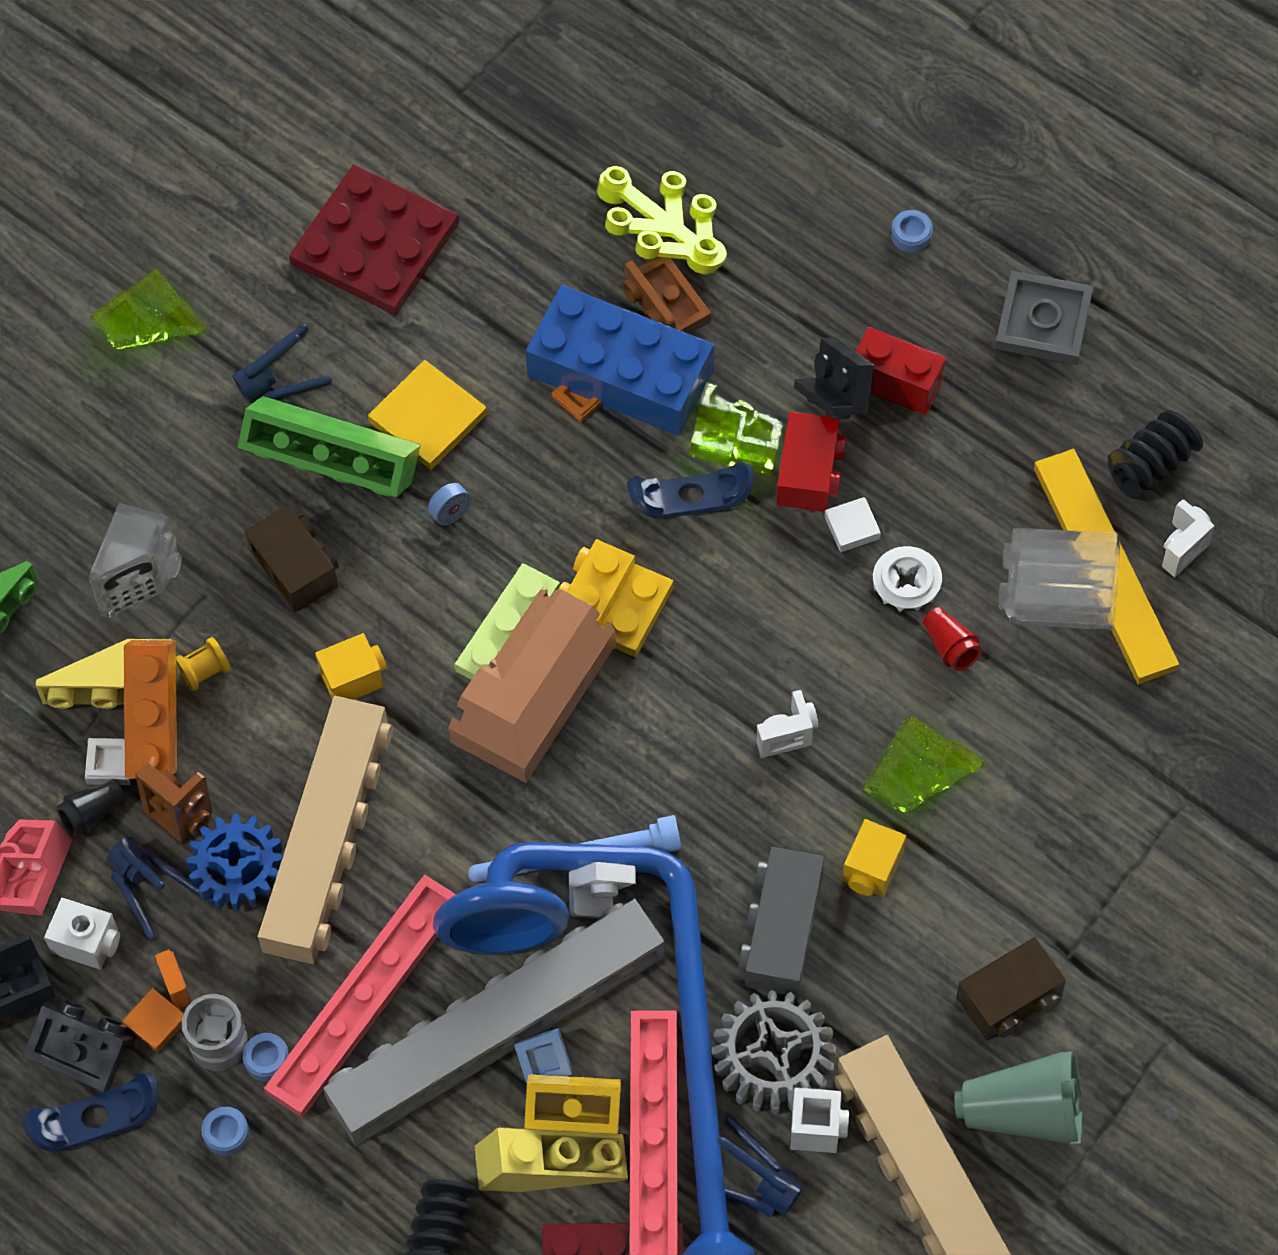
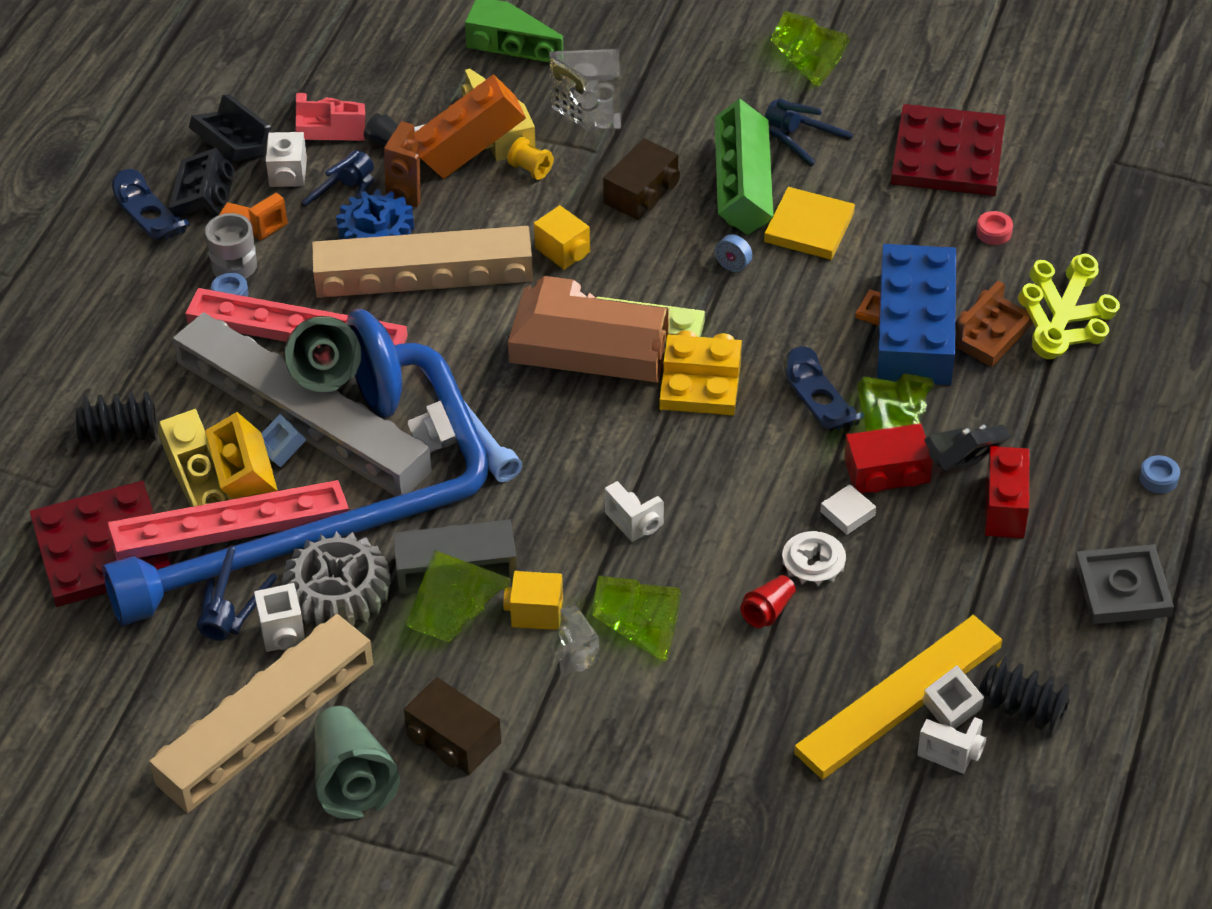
camera: 70 degrees right, 15 degrees down
medium blue tile [201,1107,249,1156] -> none
clear brick [999,528,1121,630] -> none
none -> sand green cone [284,316,361,392]
none -> clear neon green slope [406,550,511,642]
none -> clear bracket [558,603,600,677]
none -> white brick [923,665,984,729]
none -> coral tile [976,211,1013,245]

